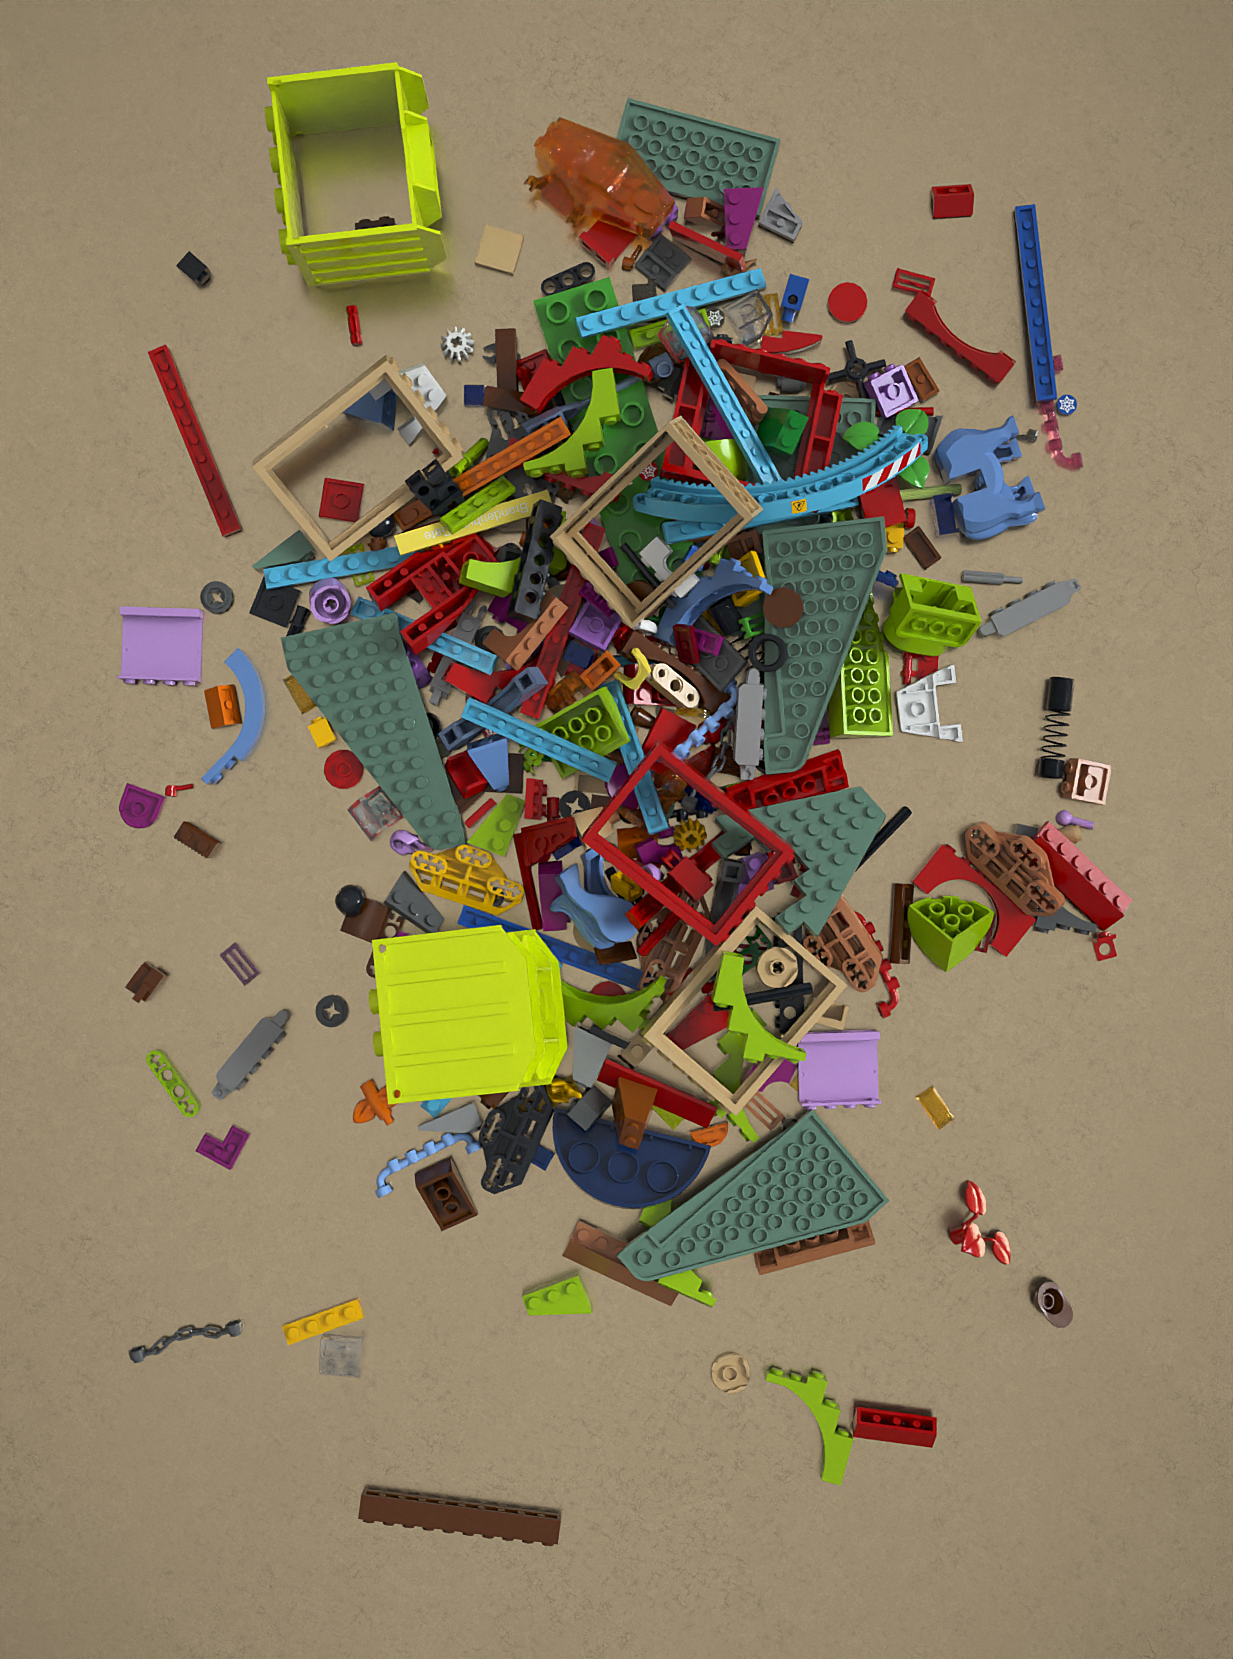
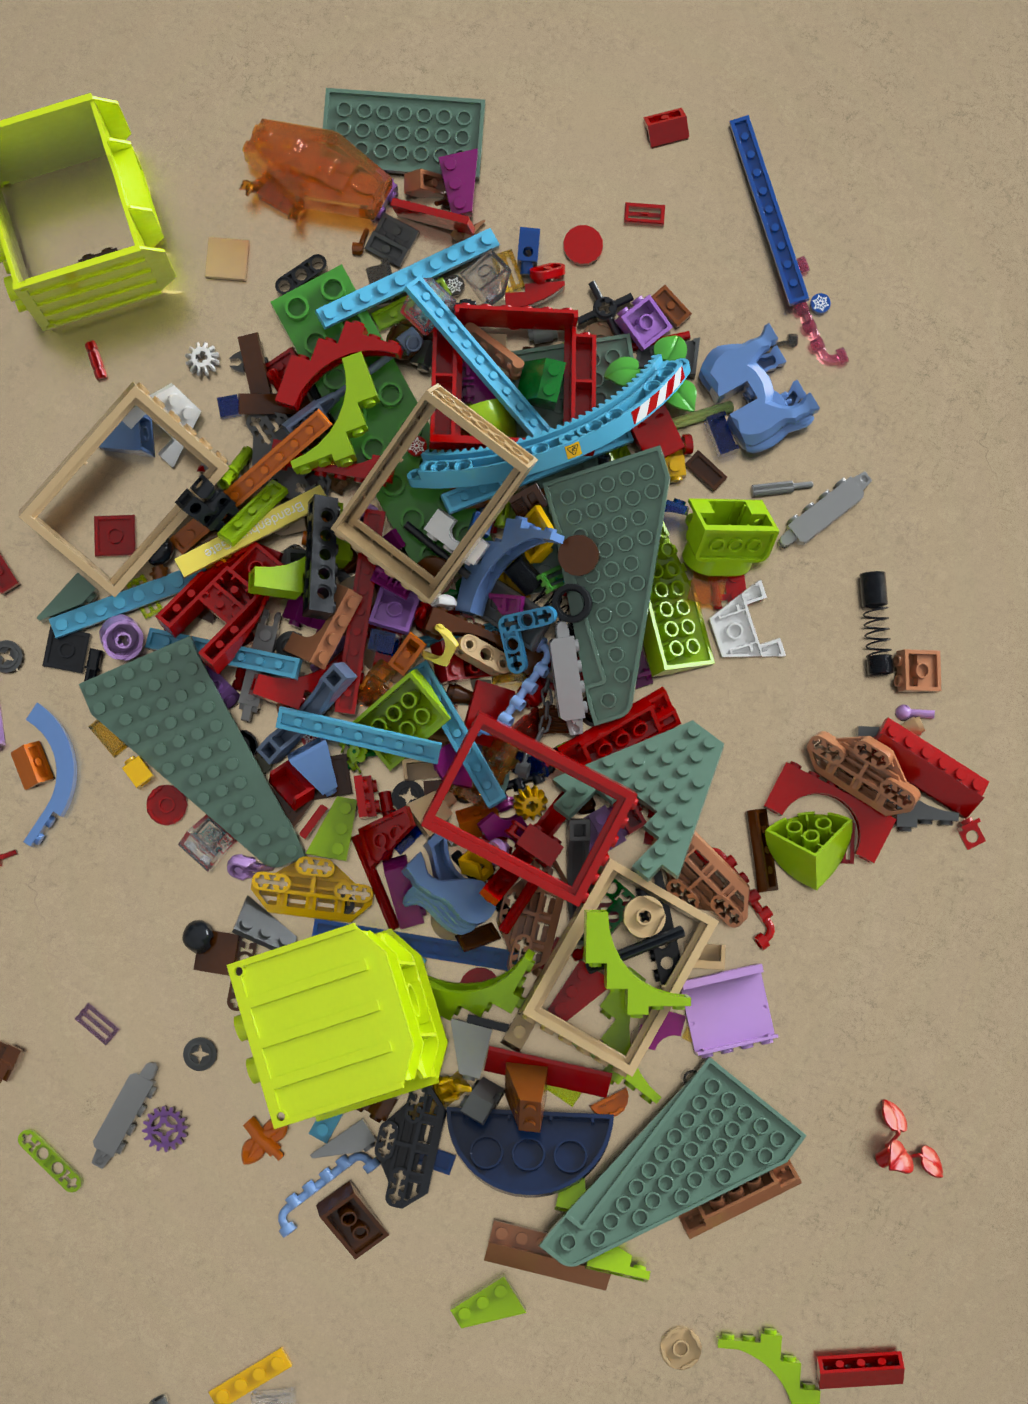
camera: 15 degrees left, 5 degrees down
reddish brown brick [174,821,221,859] -> none
magenta tile [196,1125,250,1170] -> none
red panel [579,201,640,268] -> none
dark red plate [673,624,700,664] -> none
nougat tile [745,1091,785,1131] -> none
light grey wing [758,188,803,242] -> none
black axle [855,806,912,872] -> none
red arch [905,289,1016,383] -> none
clear yellow tile [917,1086,955,1130] -> none
reddish brown piece [1034,1282,1073,1328] -> none
none -> medium lavender gear [142,1106,189,1152]
none -> dark azure beam [498,606,557,674]
none -> red plate [530,263,565,283]
none -> clear orange piece [687,571,728,607]

